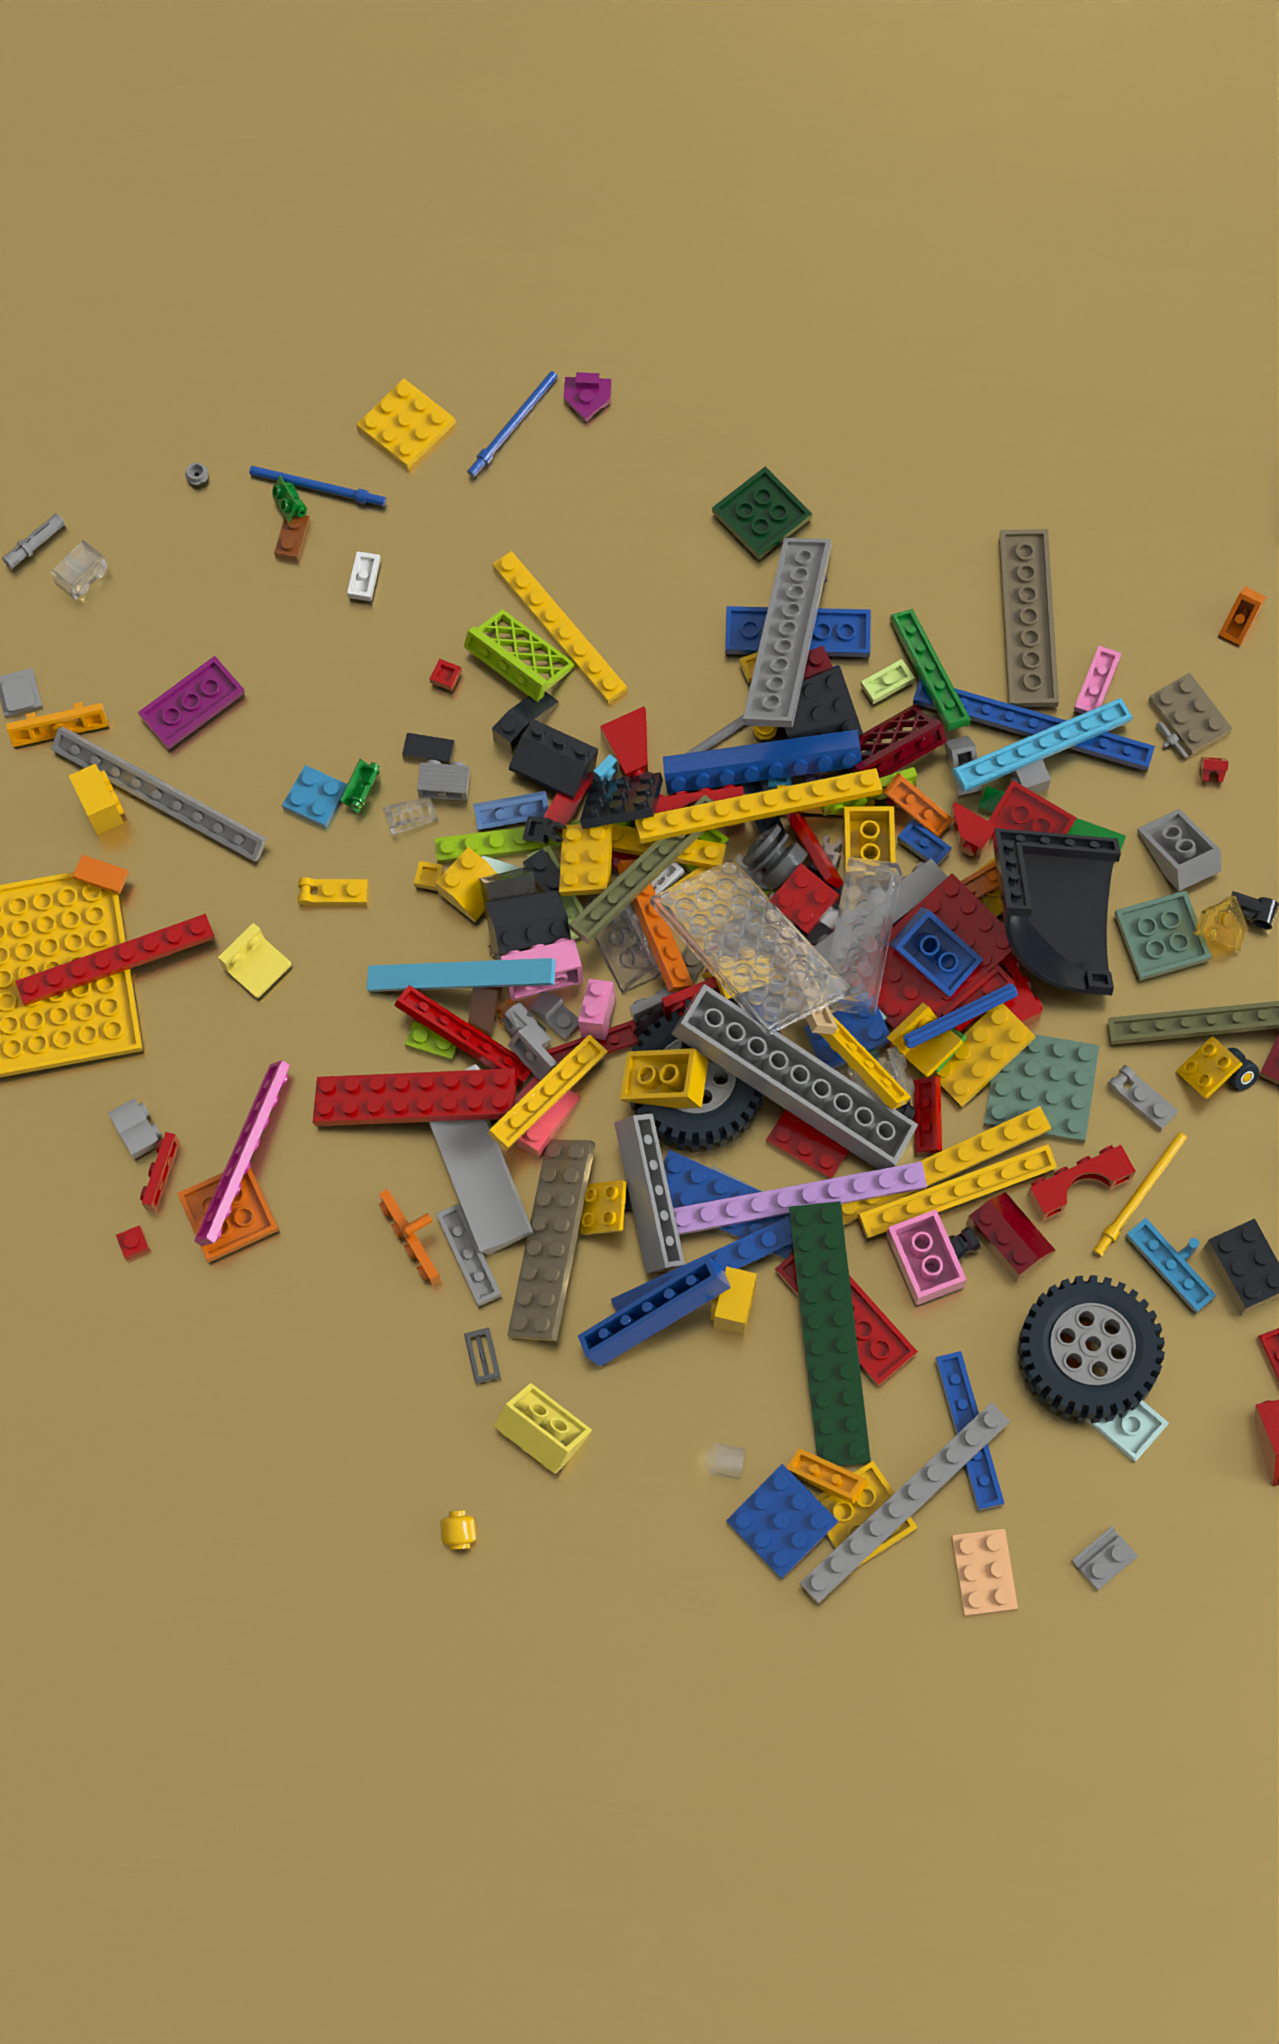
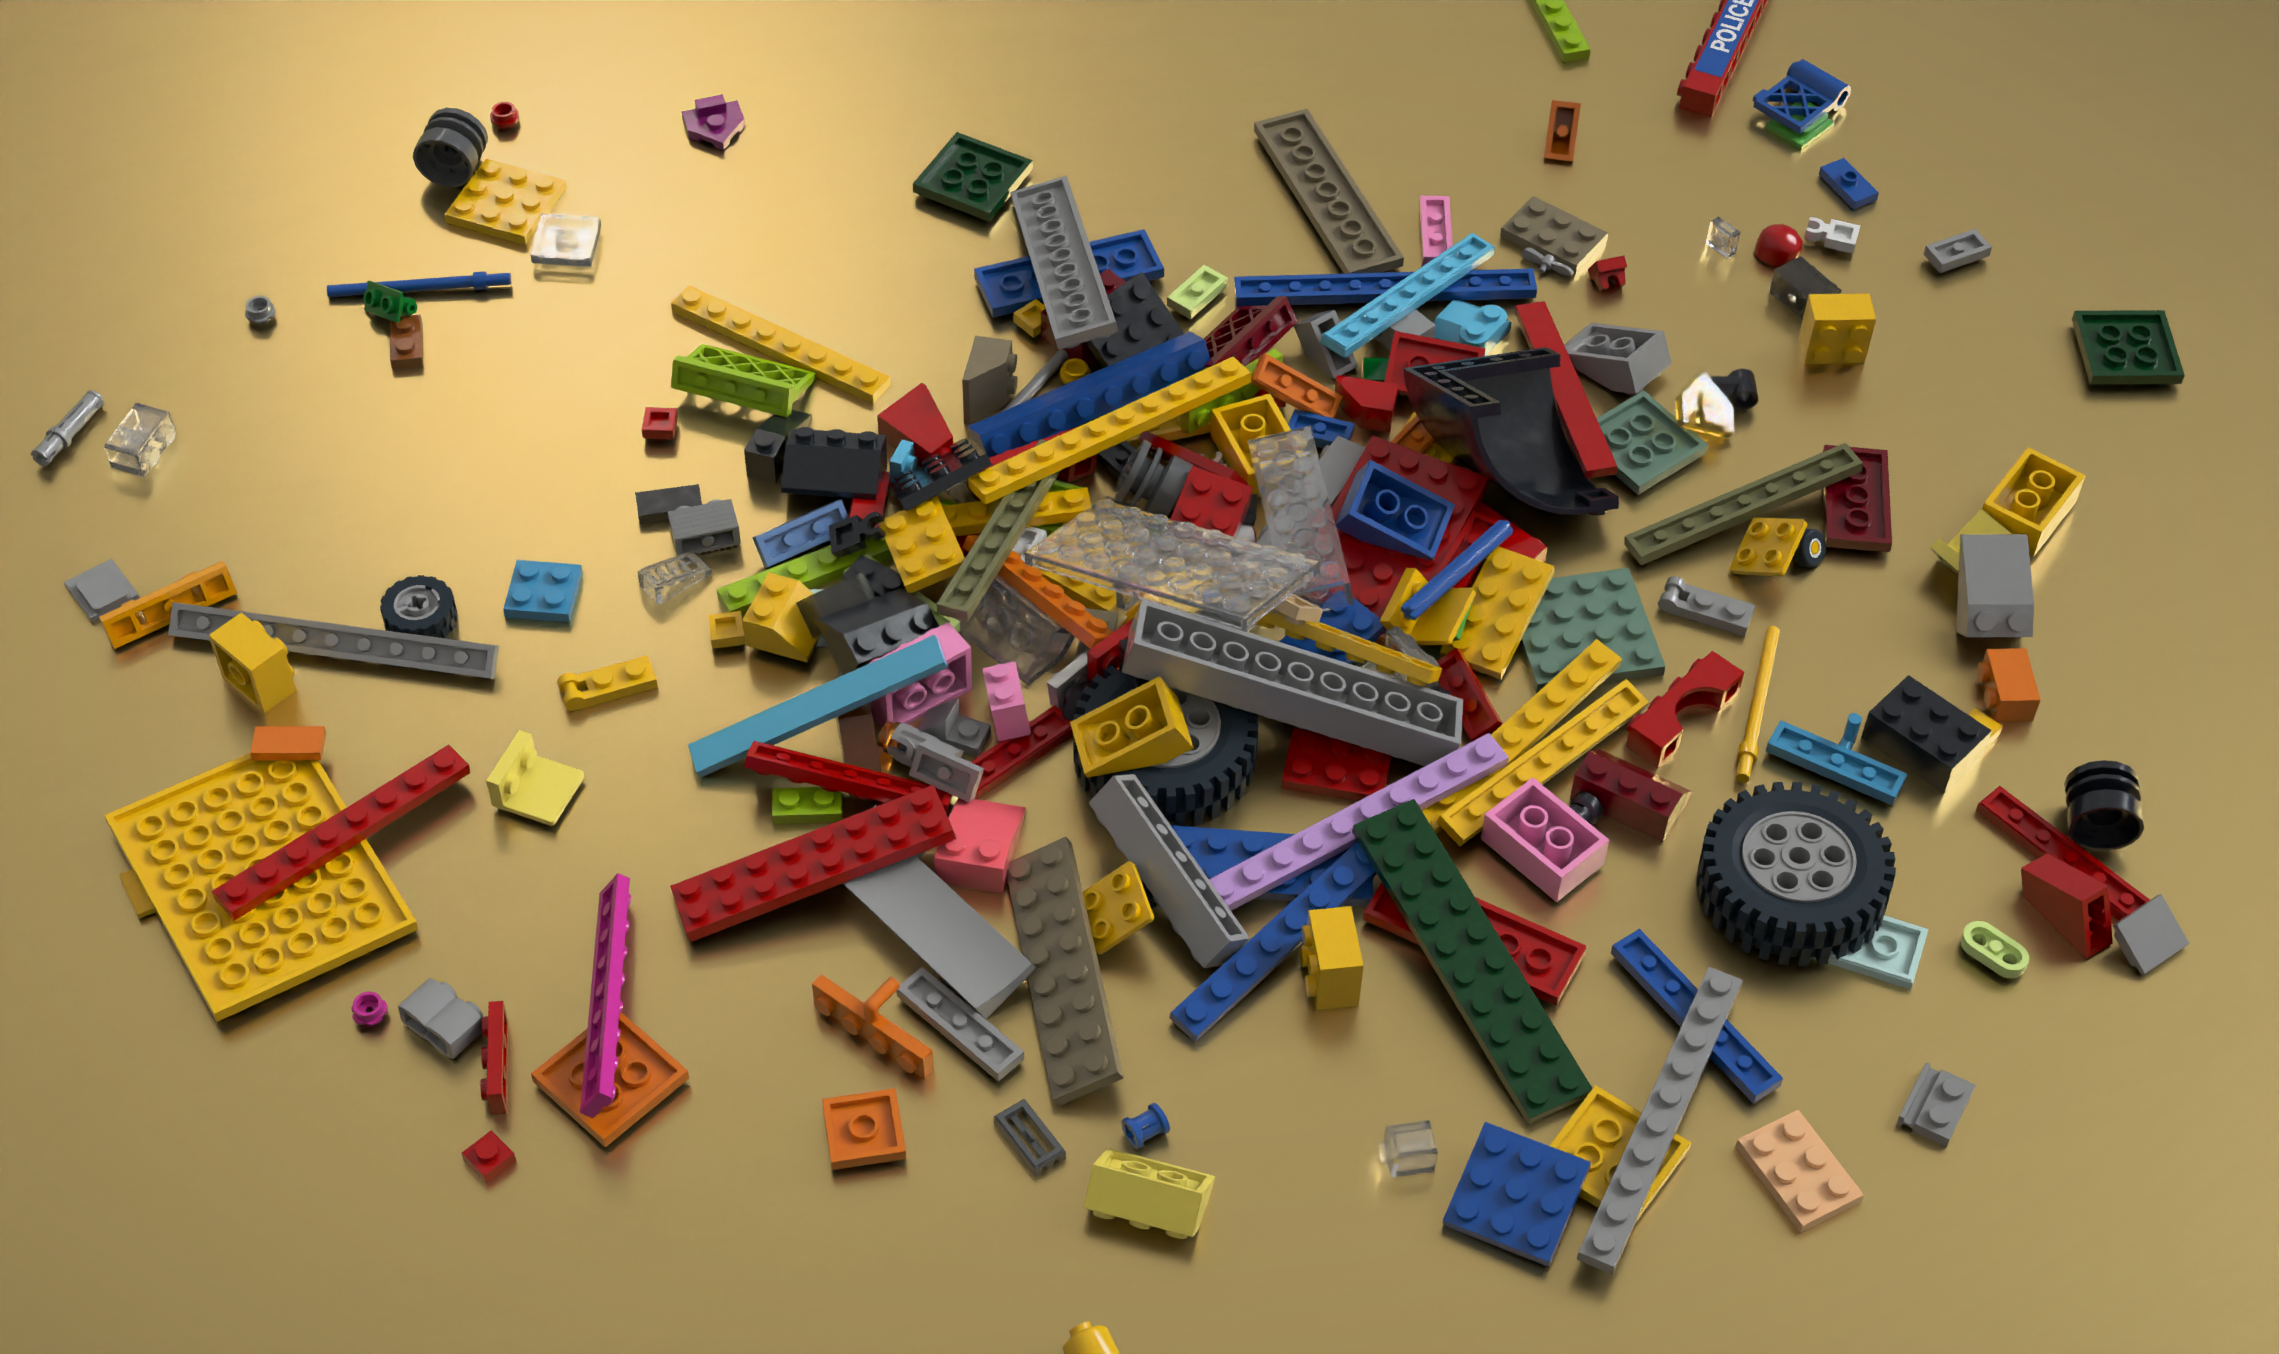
camera: 25 degrees left, 20 degrees down
magenta plate [138,656,245,750] -> none
green hinge [339,759,380,813] -> none
white plate [347,551,381,601] -> none
blue bar [467,371,558,477] -> none
yellow plate [487,1034,608,1151] -> none
blue brick [578,1256,731,1366] -> none
light orange plate [786,1448,867,1505] -> none
green tile [890,609,971,731] -> none
none -> dark pink plate [351,991,388,1026]
none -> black wheel [380,575,458,638]
none -> dark grey wheel [412,107,488,188]
none -> red plate [490,102,519,128]
none -> clear plate [530,213,602,267]
none -> orange plate [822,1088,906,1170]
none -> dark tan slope [962,336,1018,424]
none -> blue bush [1121,1103,1170,1149]
none -> medium azure slope [1433,300,1512,356]
none -> red tile [1515,301,1617,479]
none -> yellowish green plate [1960,921,2029,978]

